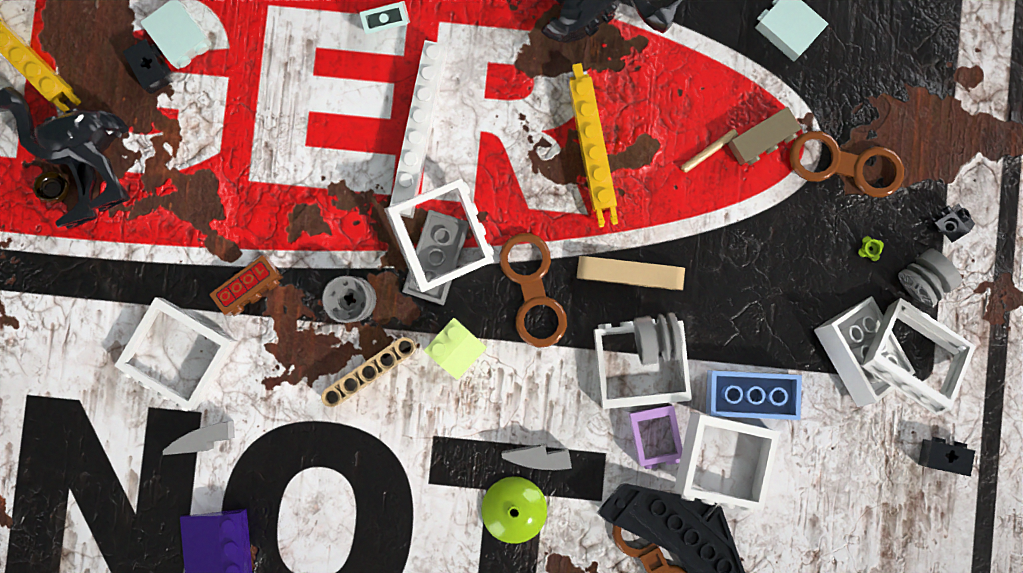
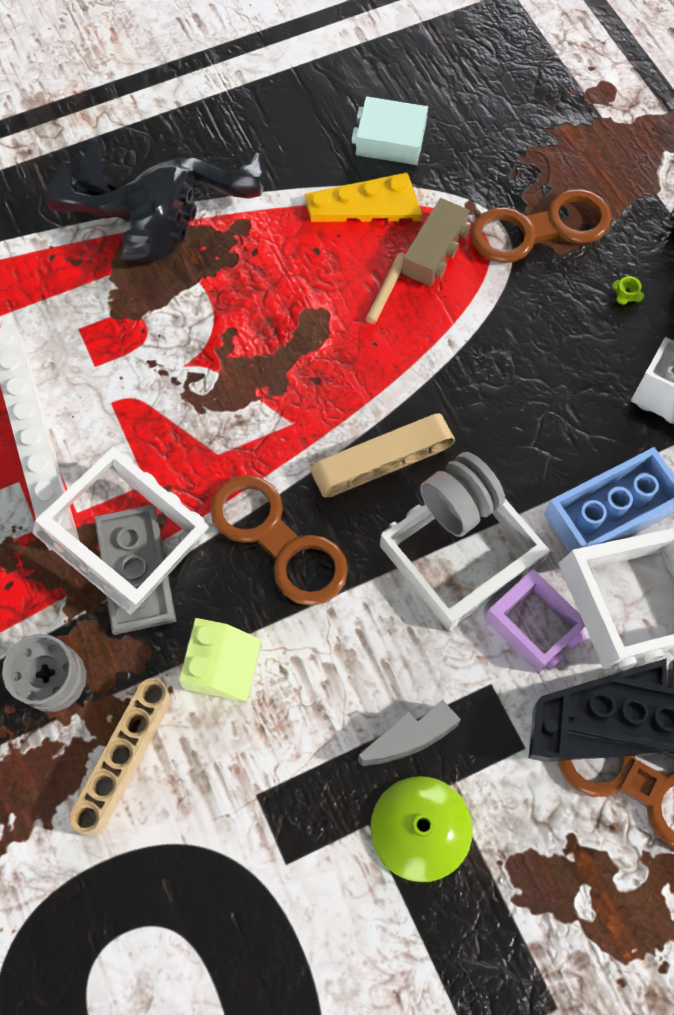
camera: 35 degrees left, 20 degrees down
yellow hinge [569,63,618,228] -> none
none -> yellow wing [304,173,423,222]

